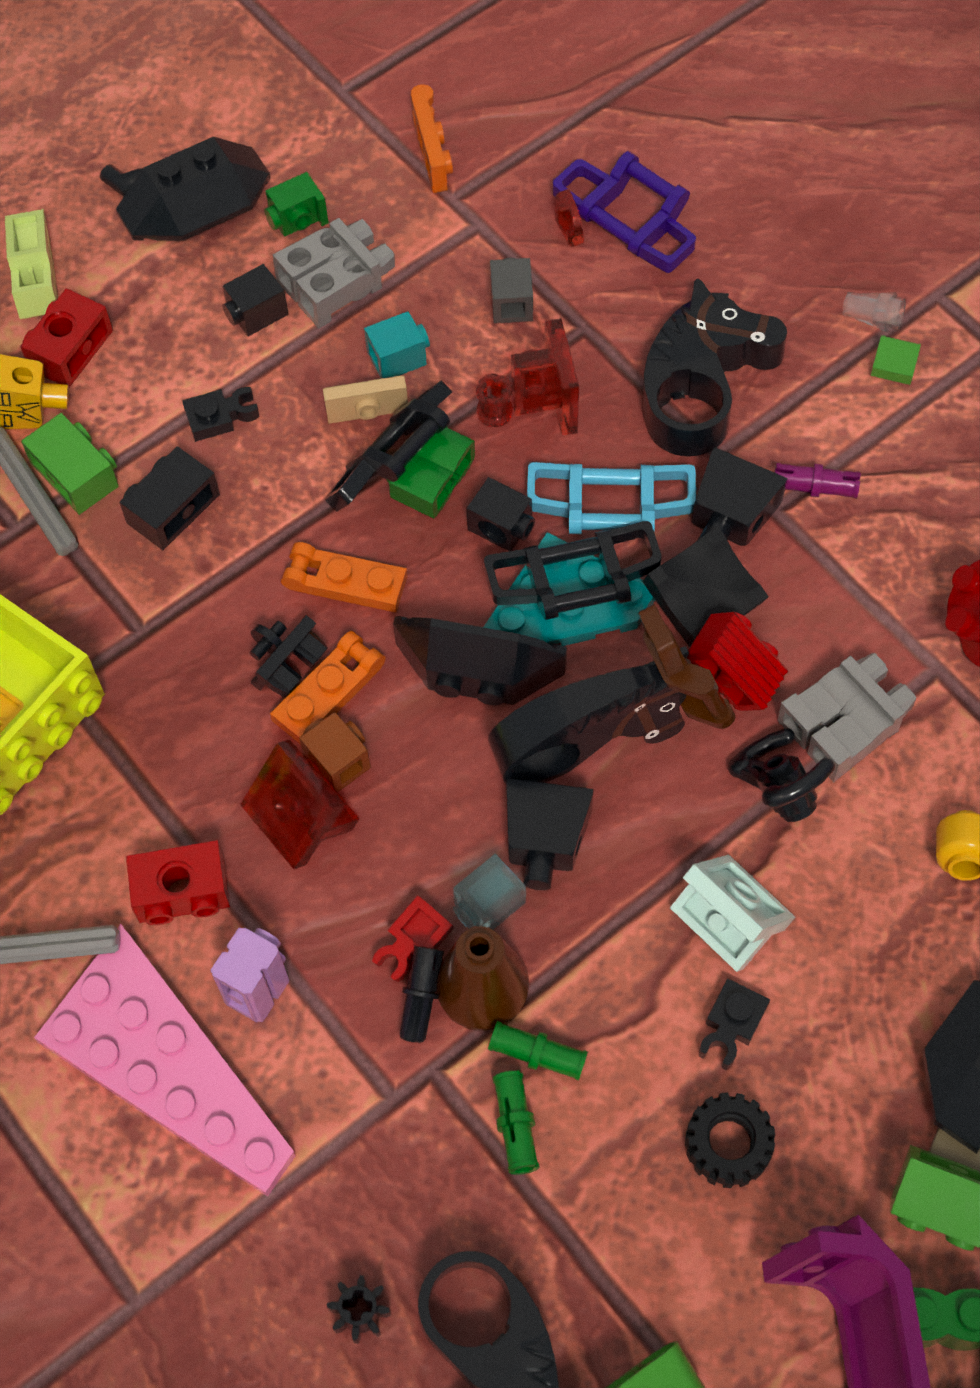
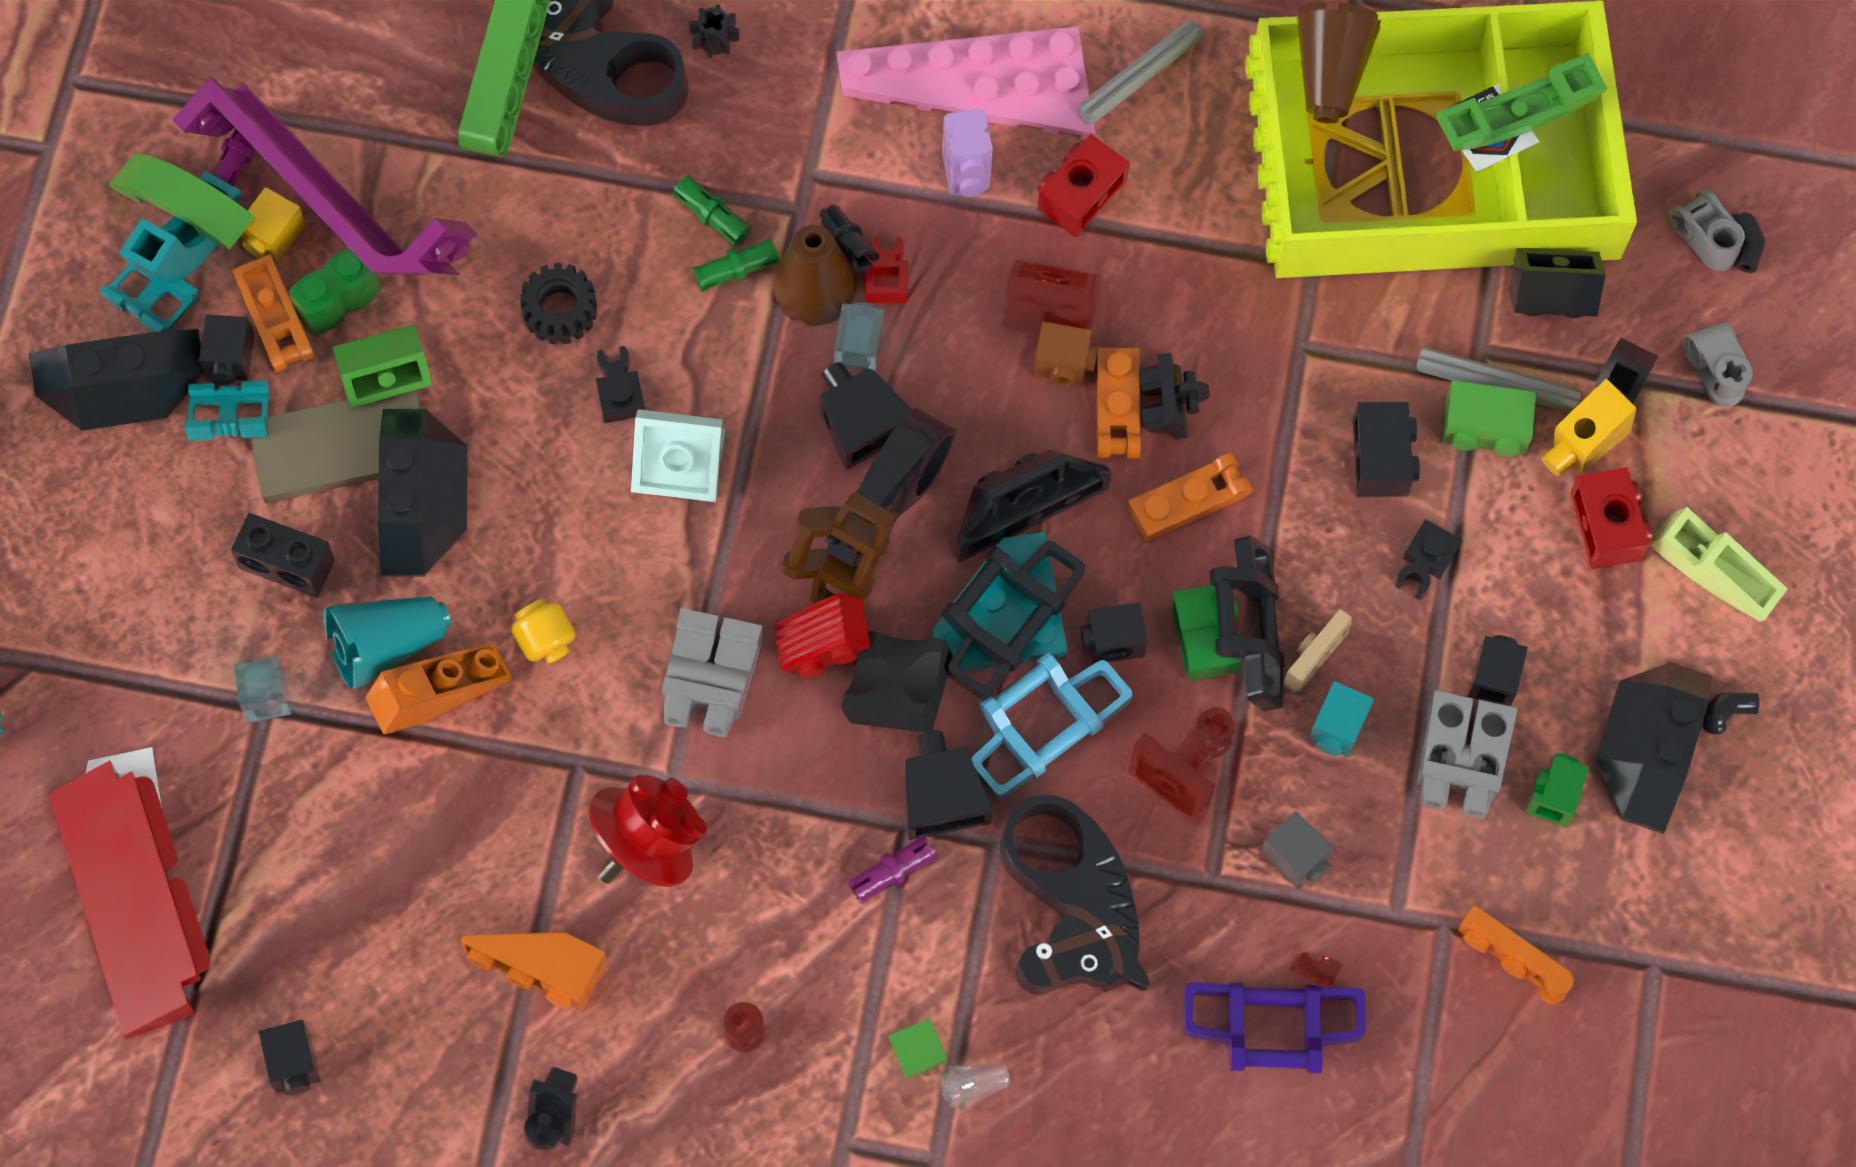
camera: 135 degrees right, 5 degrees up
black piece [728,728,835,822] -> none

